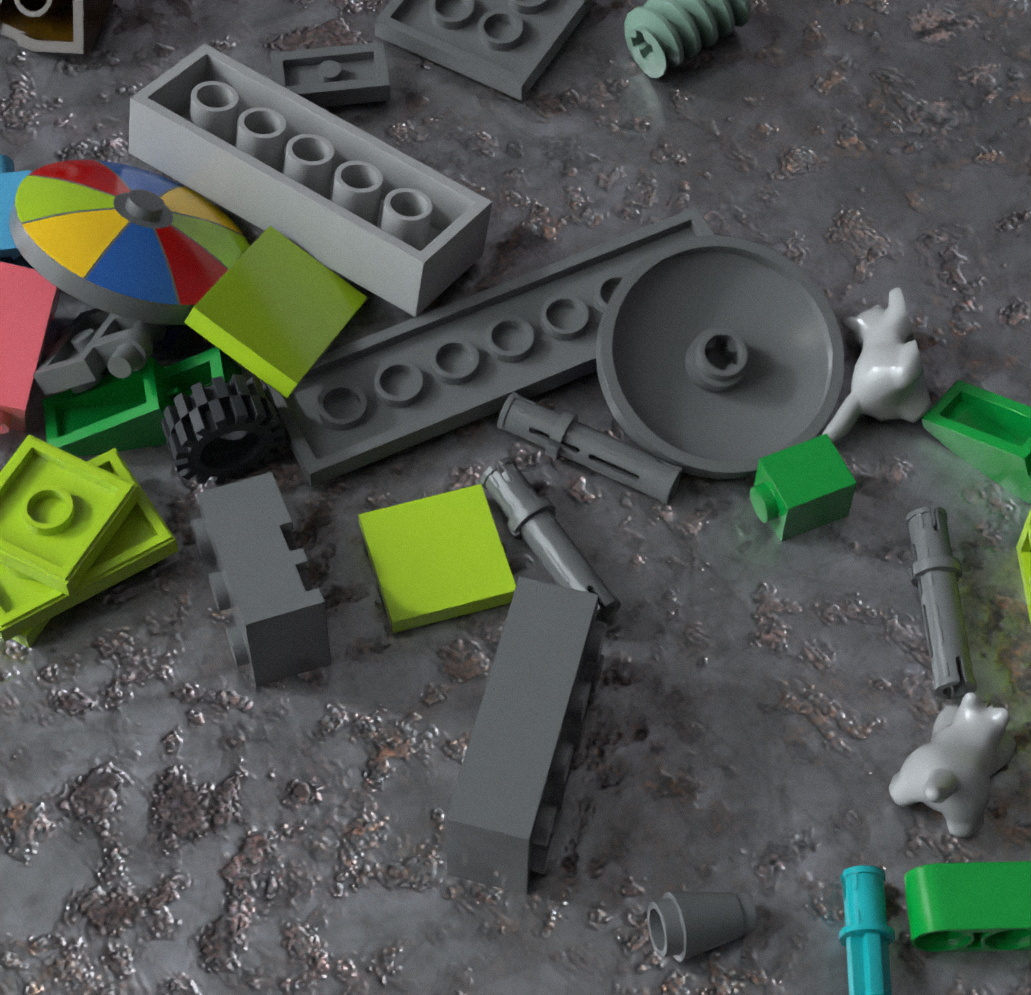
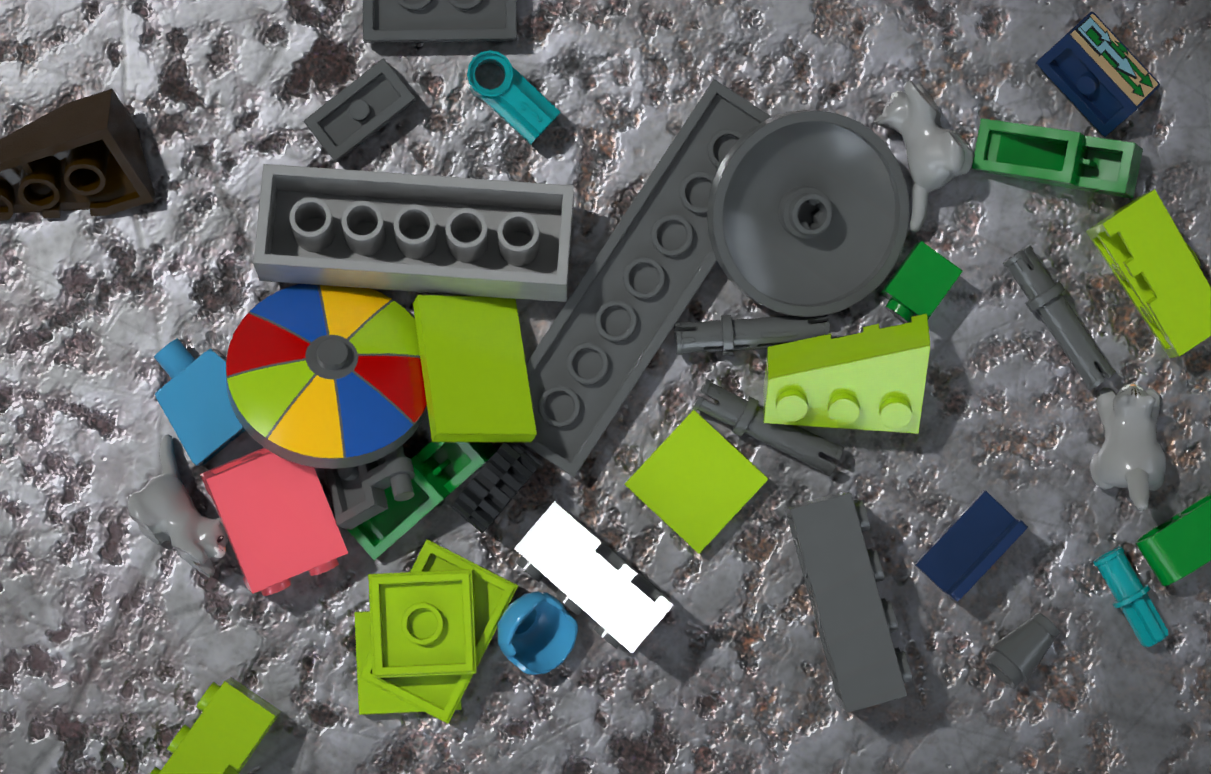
camera: 25 degrees left, 30 degrees up
none -> teal piece [466,50,561,145]
none -> dark azure hair [497,591,579,675]
none -> lime wedge [763,314,931,434]
none -> dark blue panel [914,490,1028,602]

